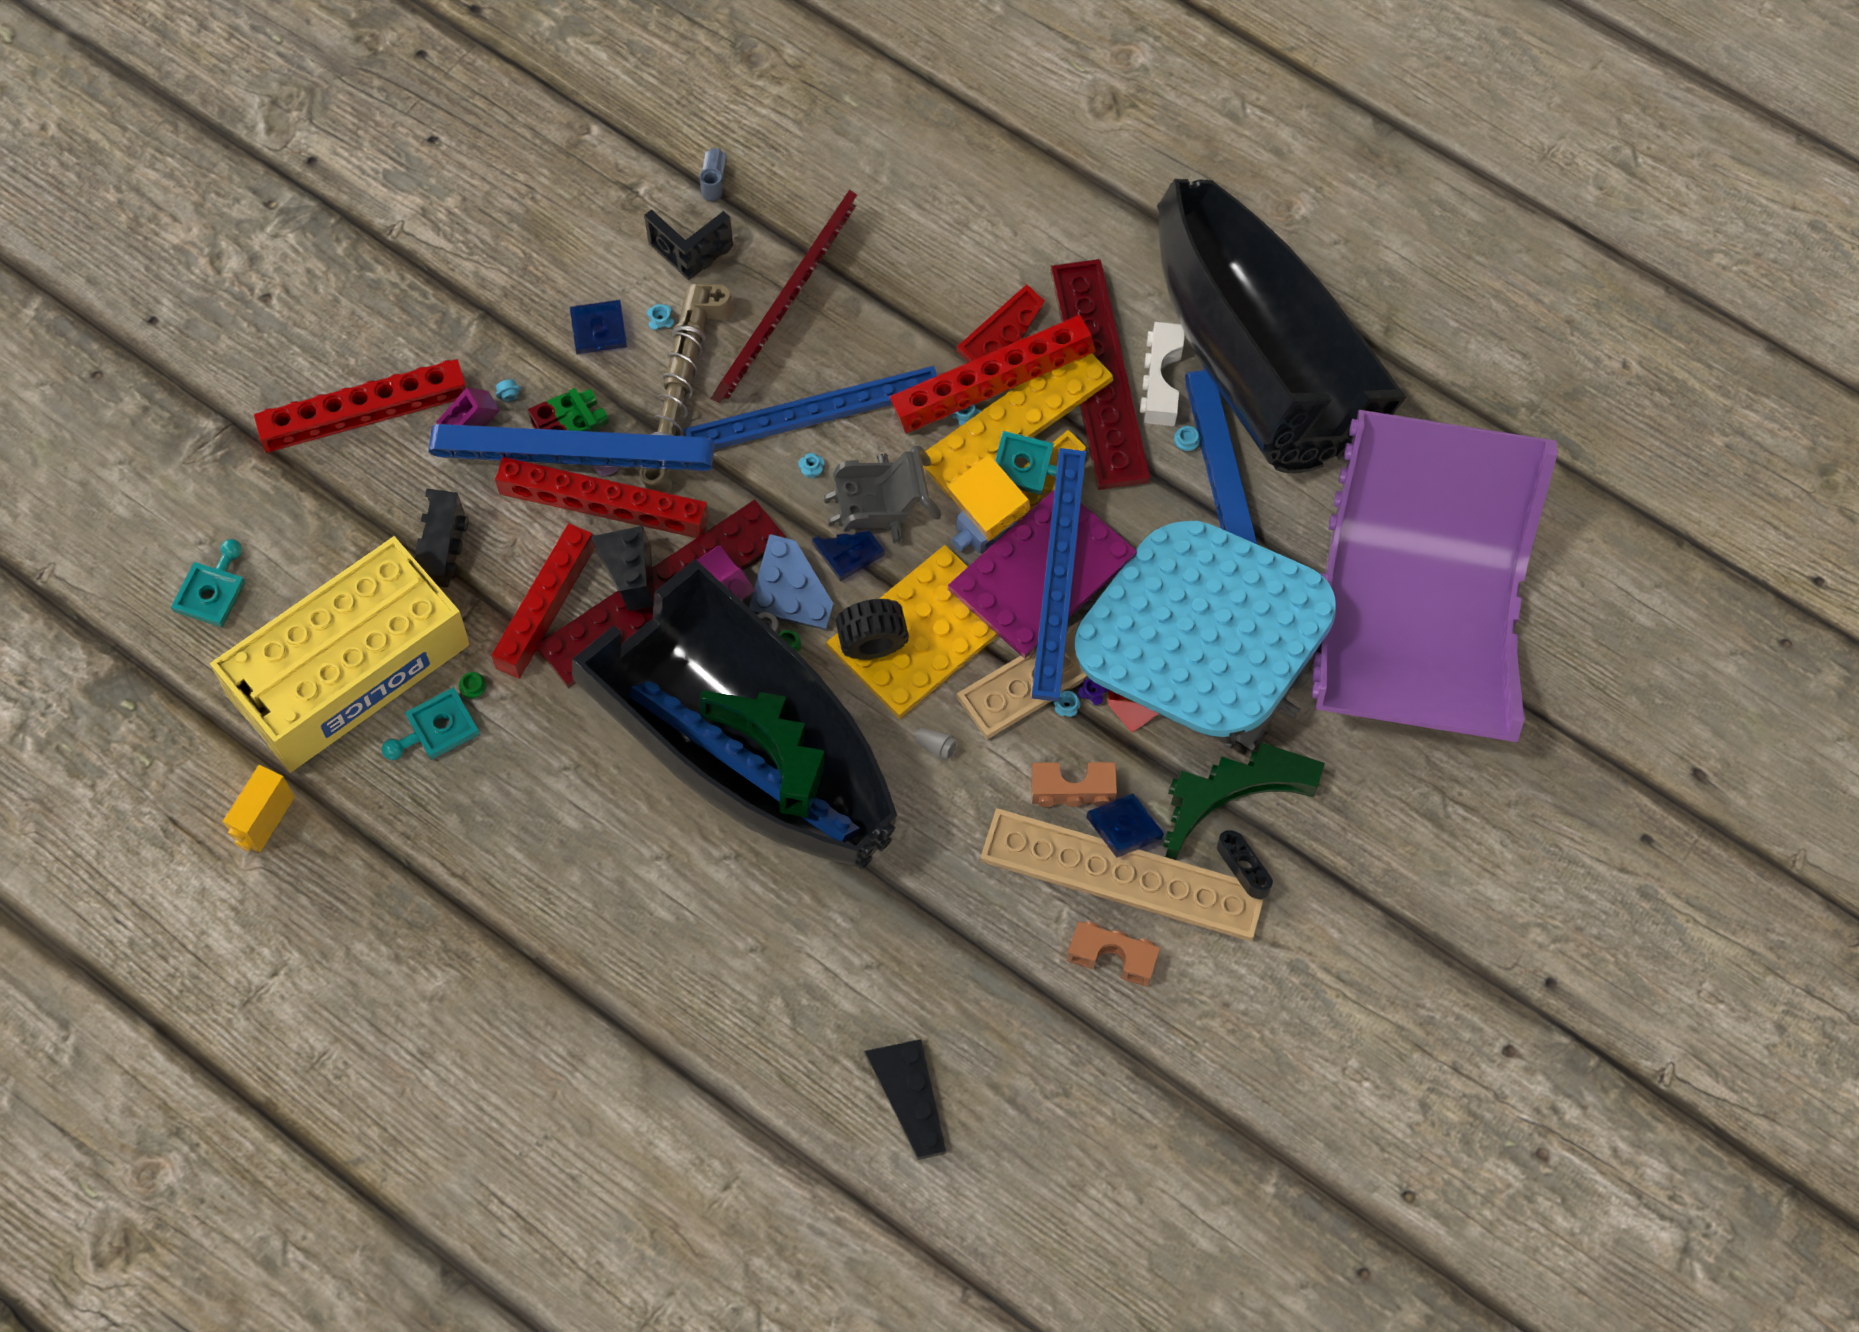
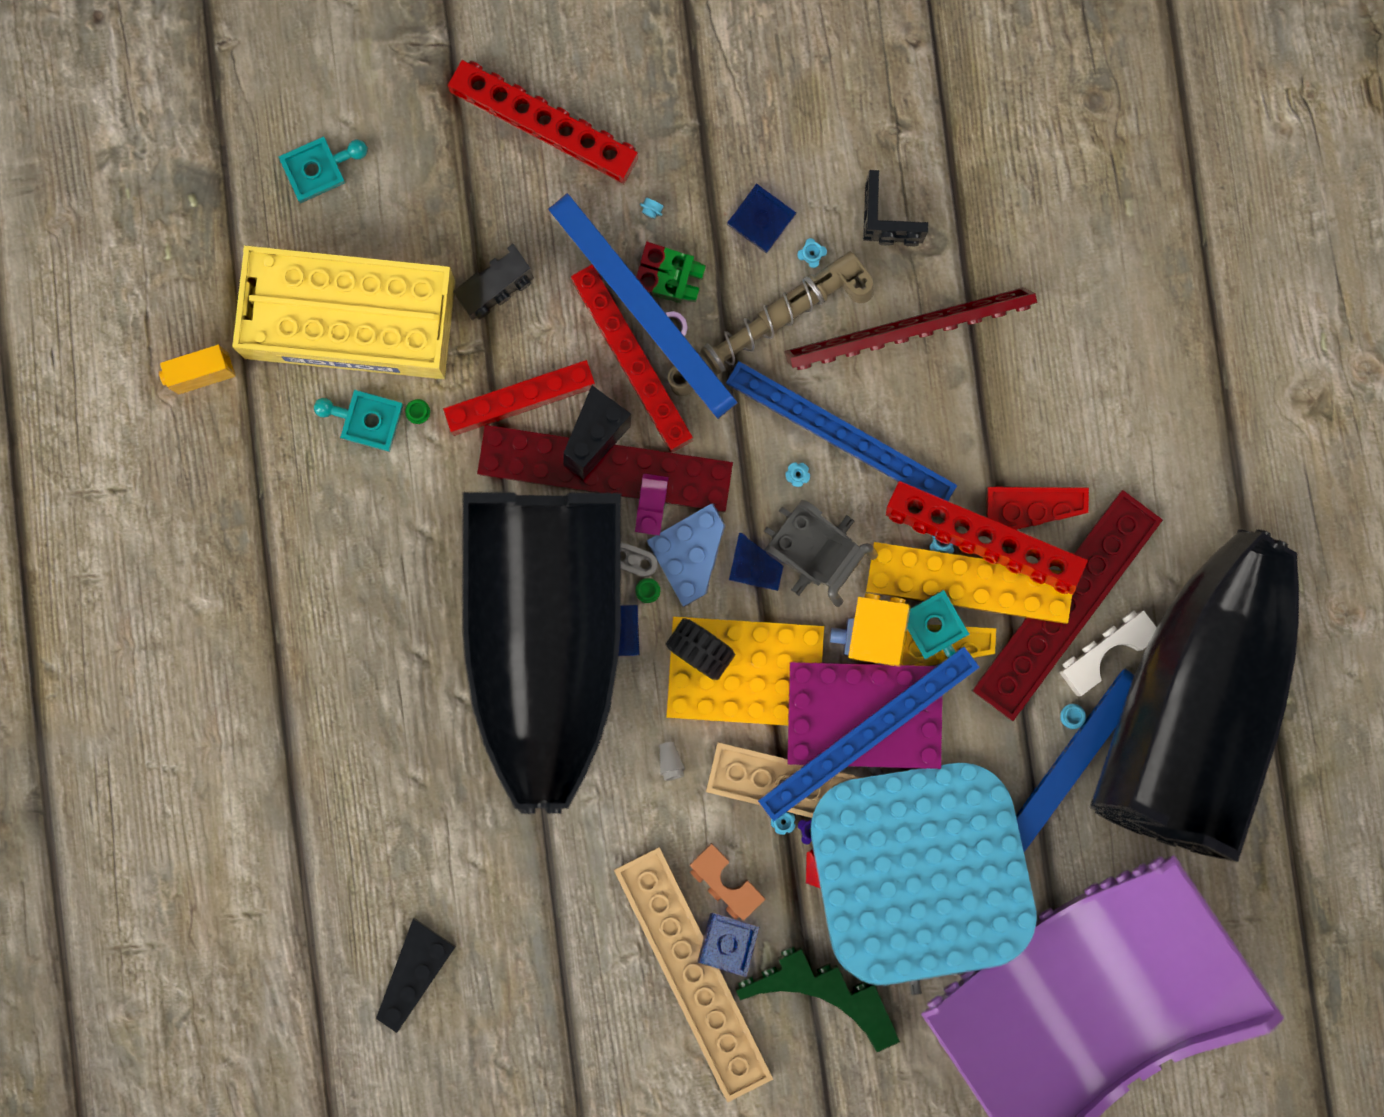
camera: 45 degrees right, 20 degrees up
magenta arch [436,388,500,426] -> none
blue plate [628,681,860,842] -> none
sand blue piece [700,148,727,201] -> none
dark green arch [700,690,824,818] -> none
nougat arch [1066,921,1160,987] -> none
black beam [1217,830,1273,899] -> none

